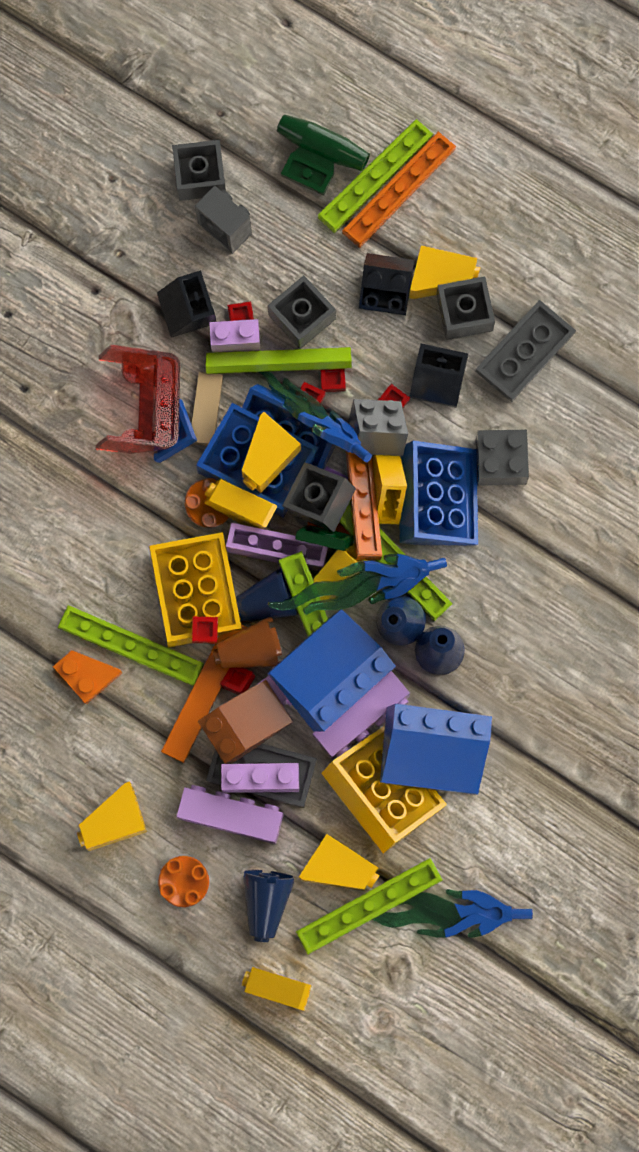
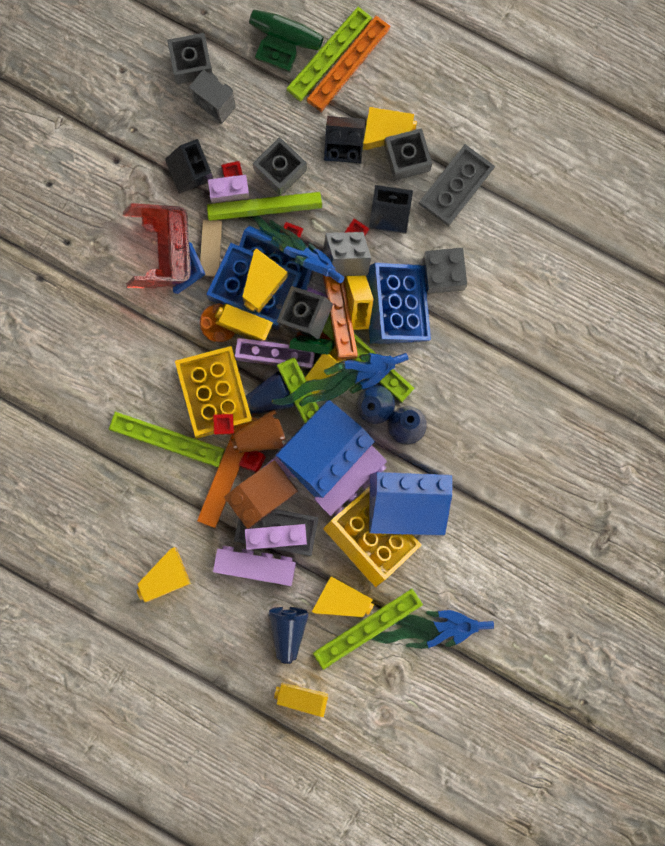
camera: 10 degrees left, 5 degrees up
orange wing [53,650,122,705] -> none
orange dish [158,856,209,907] -> none
red tile [320,369,346,392] -> none

